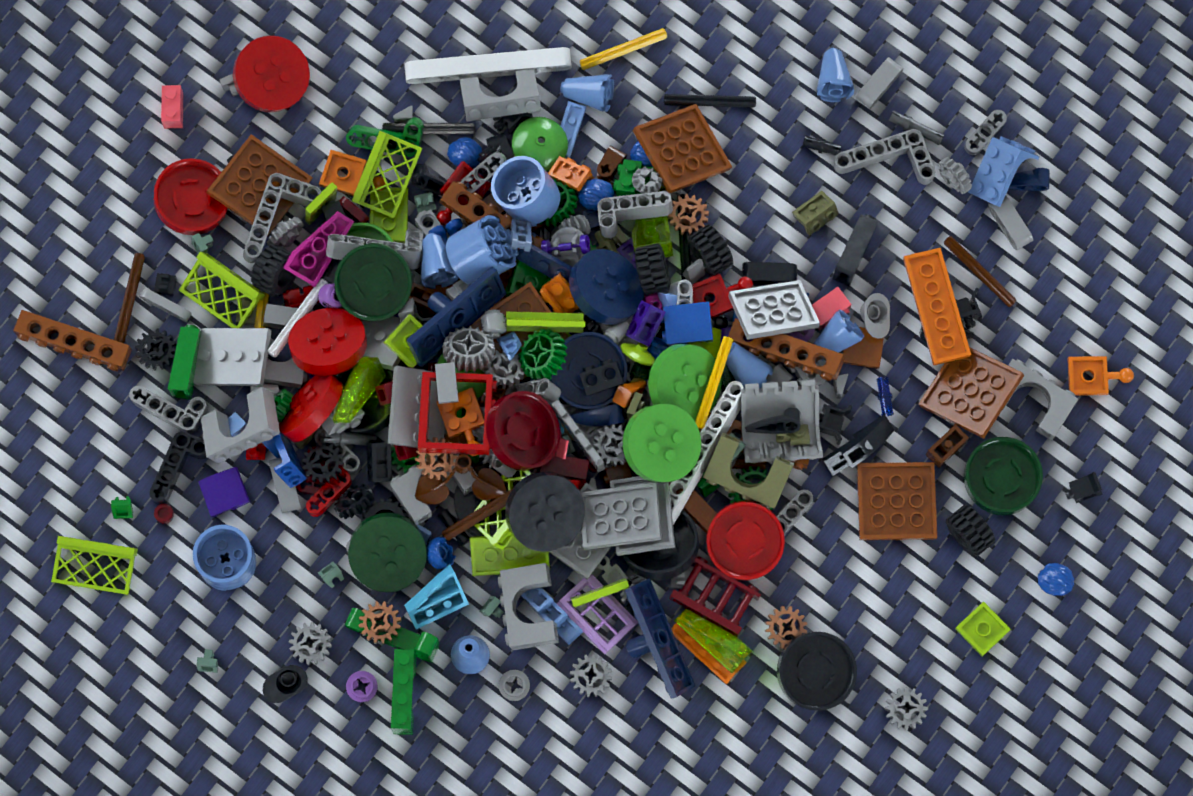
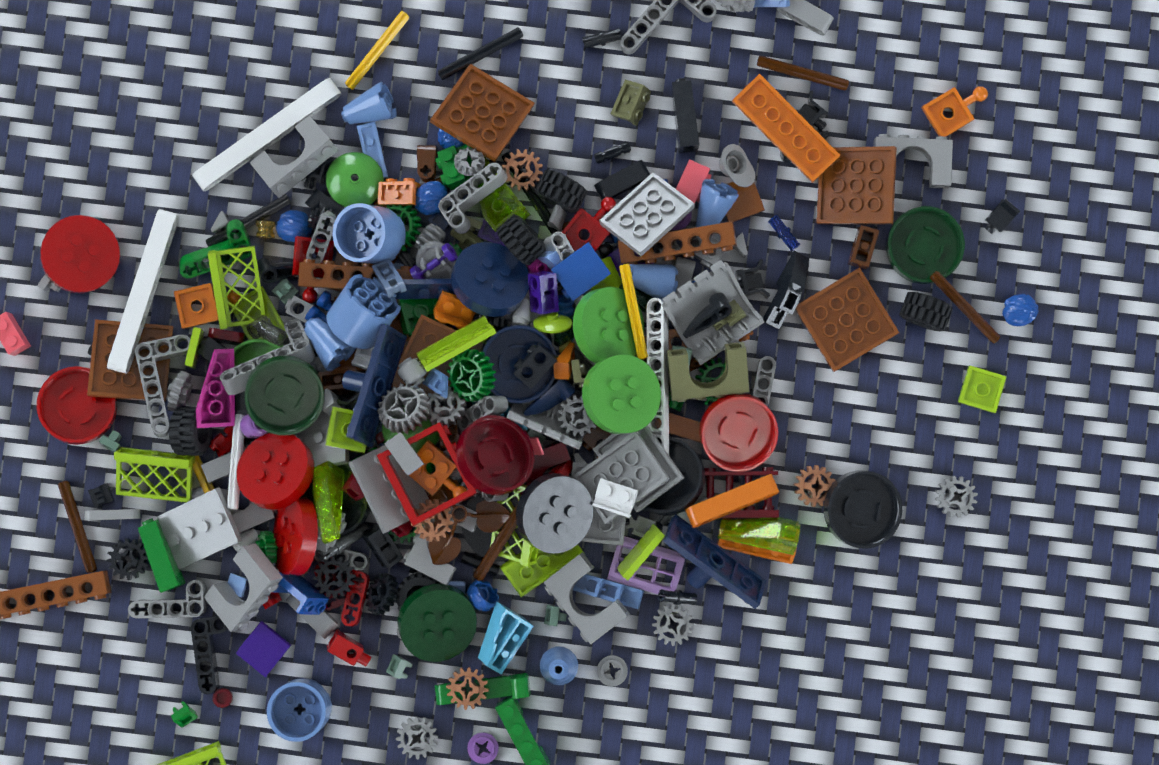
camera: 25 degrees left, 10 degrees up
none -> white beam [107,209,179,374]
none -> clear smoke piece [247,315,287,346]
none -> clear yellow wheel [256,221,275,239]
none -> red torso [327,629,372,667]
none -> white plate [592,478,638,517]
none -> black axle [594,142,631,164]
none -> black pin [658,589,697,605]
none -> orange beam [685,474,780,528]
none -> reddish brown axle [930,271,1000,343]

